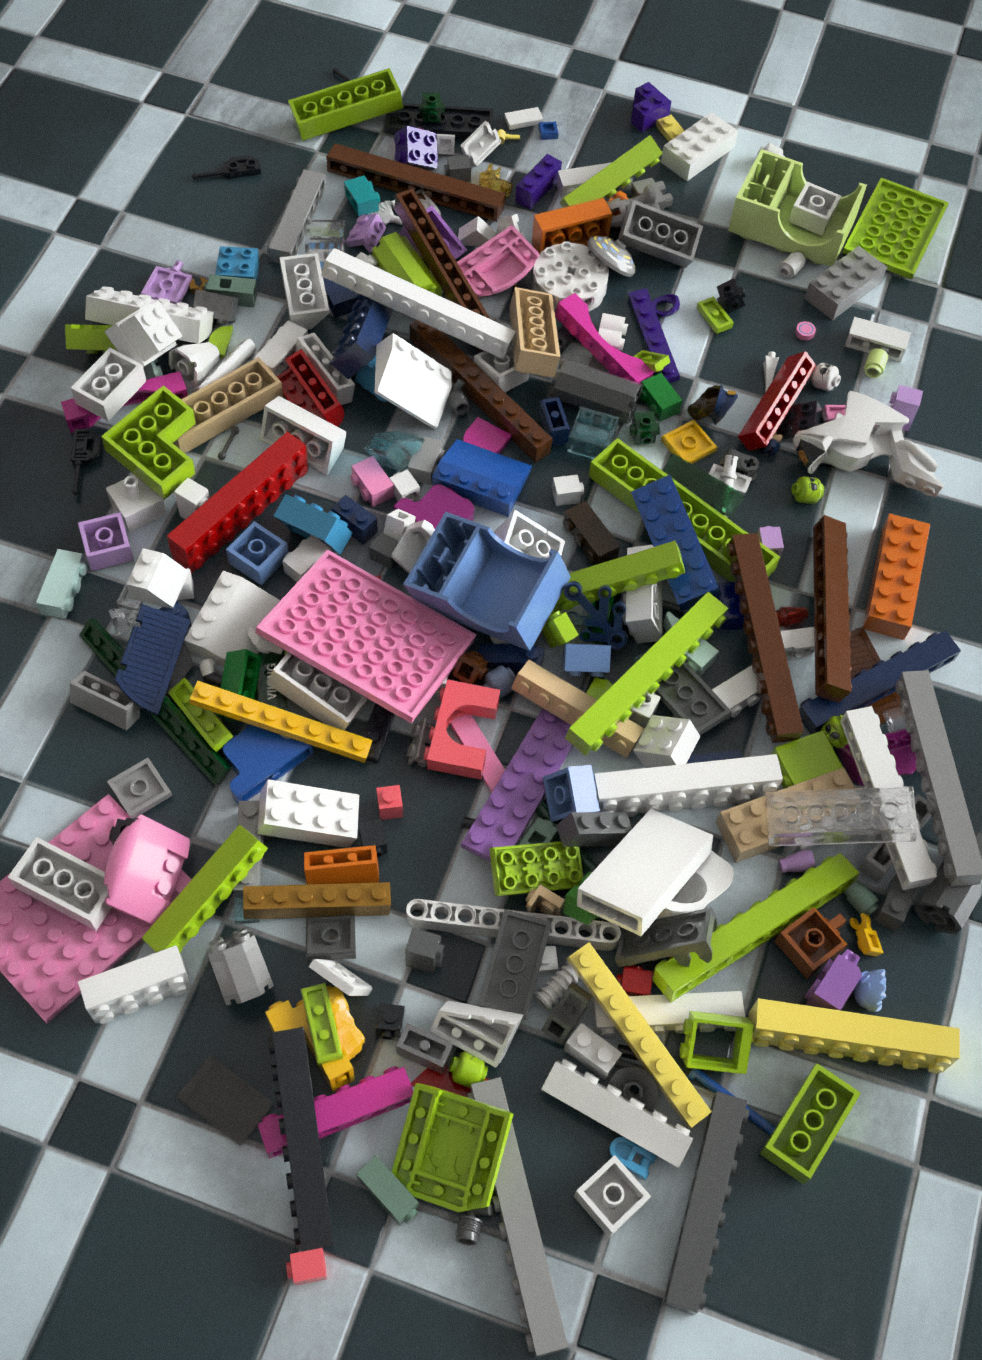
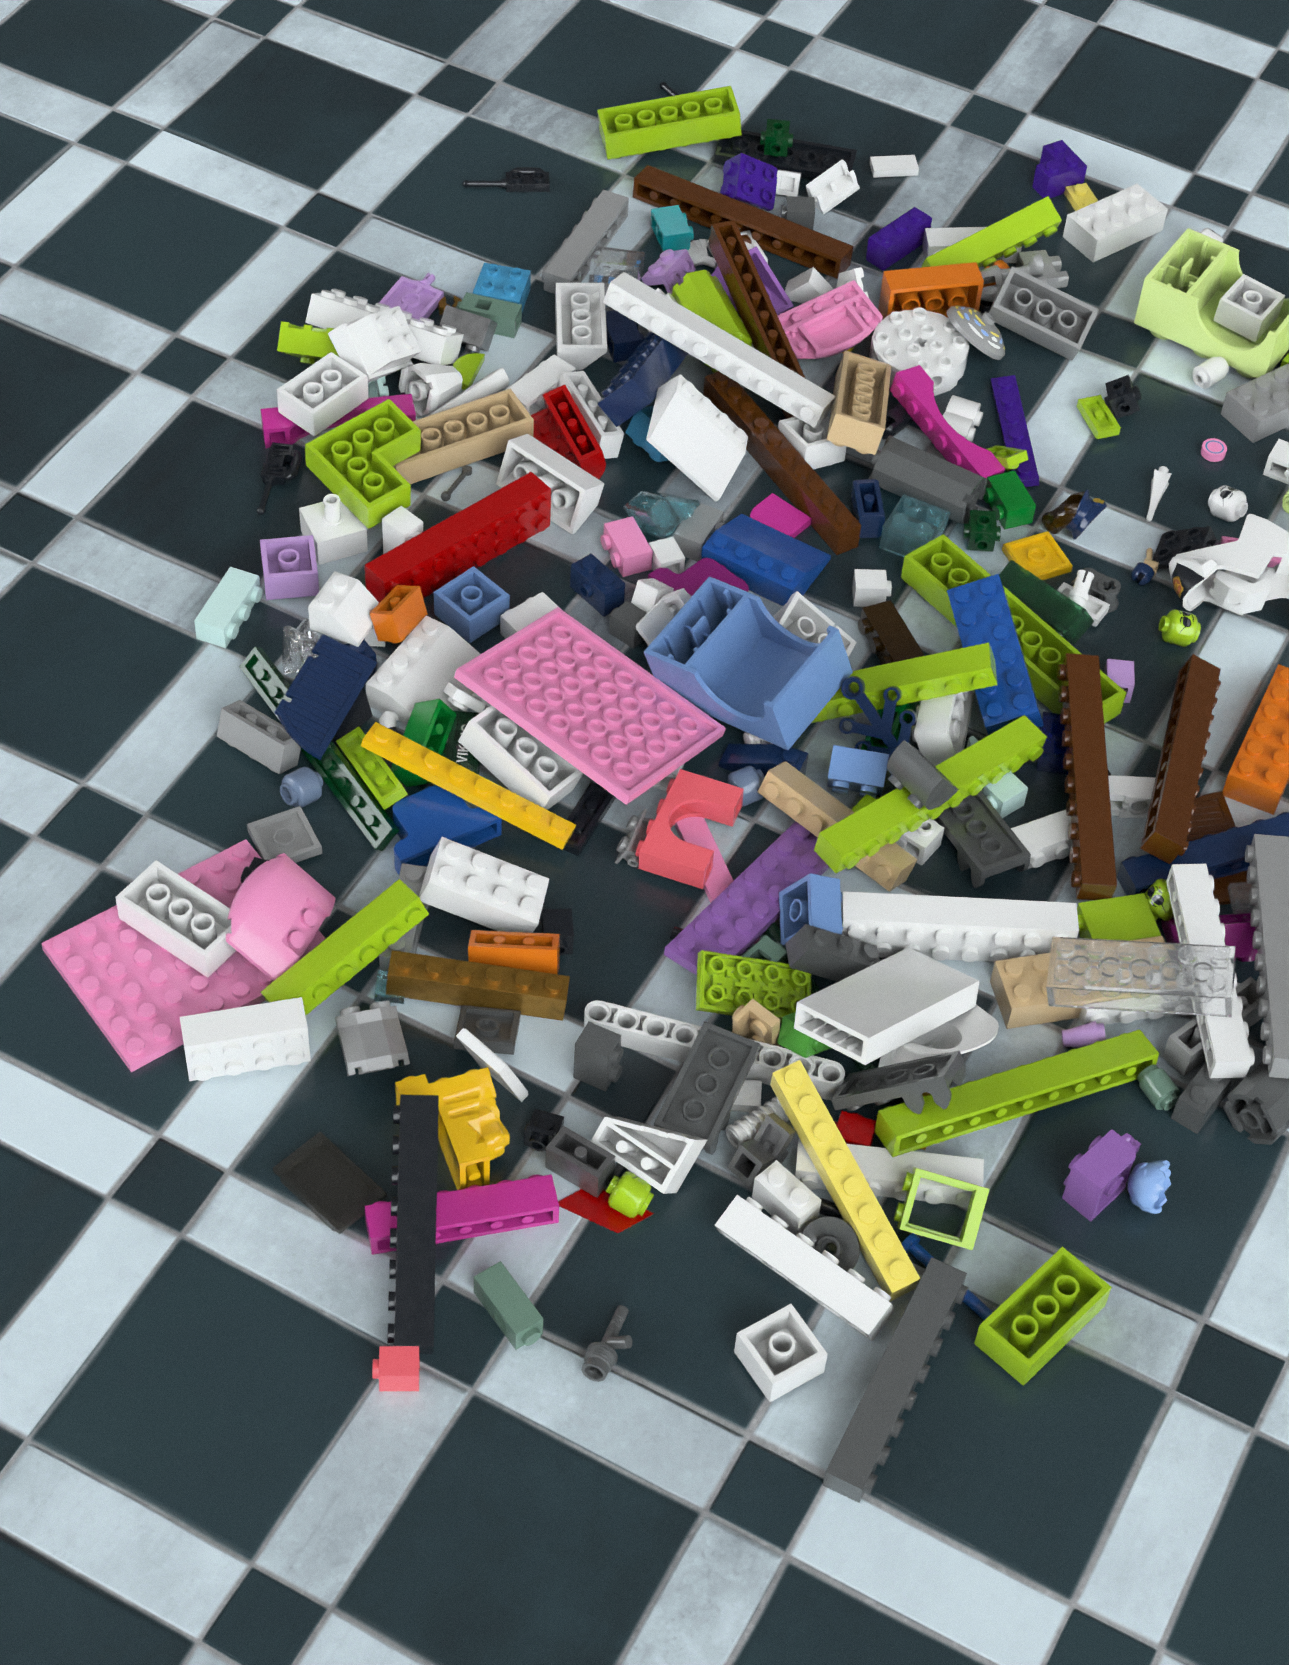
camera: 10 degrees right, 10 degrees down
dark azure piece [273,494,353,555] -> none
lime tile [301,983,343,1065] -> none
coral brick [376,785,403,820] -> none
lime wedge [391,1083,514,1212] -> none
dark grey piece [447,379,469,415] -> none
reddish brown brick [452,651,489,684] -> none
light grey brick [467,1077,568,1358] -> none
clear yellow bar [479,164,513,196] -> none
light yellow hand [497,129,520,145] -> none
blue tile [538,121,559,140] -> none
lime brick [541,610,579,648] -> none
dark azure plate [609,1137,657,1180] -> none
white brick [633,715,700,768] -> none
dark purple piece [652,294,680,317] -> none
red brick [738,351,816,451] -> none
light yellow brick [748,998,960,1073] -> none
dark orange hinge [775,907,848,979] -> none
clear red cone [776,607,808,628] -> none
yellow plate [850,913,883,957] -> none
none -> sand blue head [280,767,323,808]
none -> orange brick [370,585,428,644]
none -> dark grey brick [887,740,959,810]

